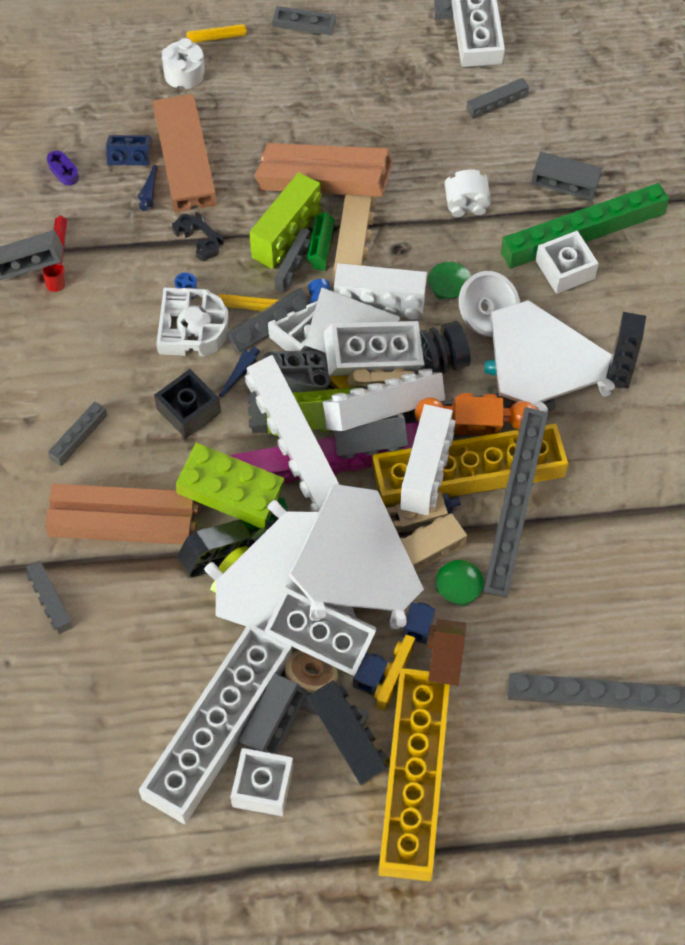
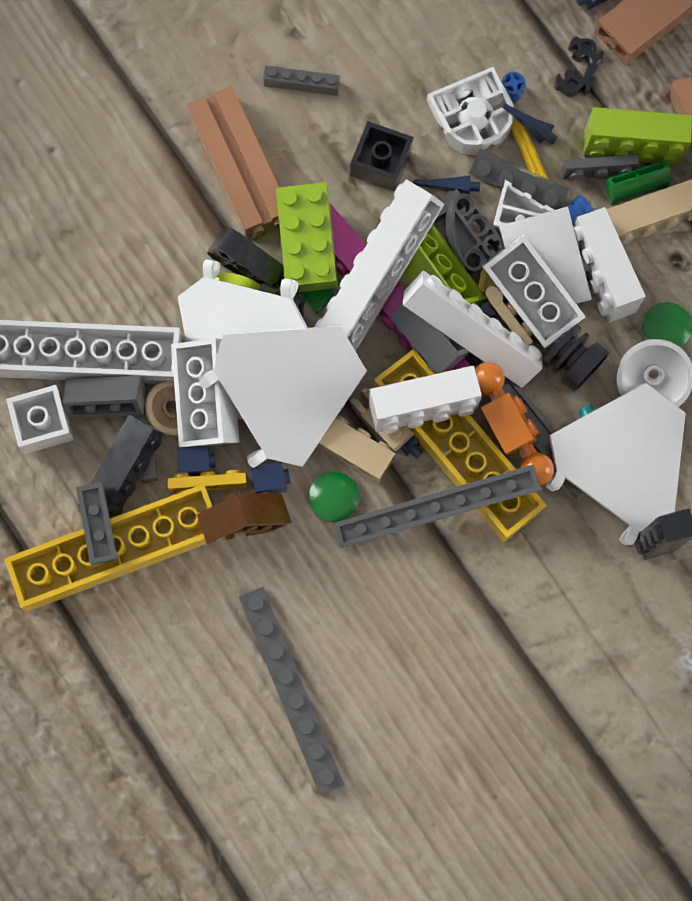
camera: 60 degrees right, 15 degrees up
dark grey piece [25,560,73,634] -> none
none -> dark grey plate [76,482,118,566]
none -> dark blue piece [502,103,557,144]

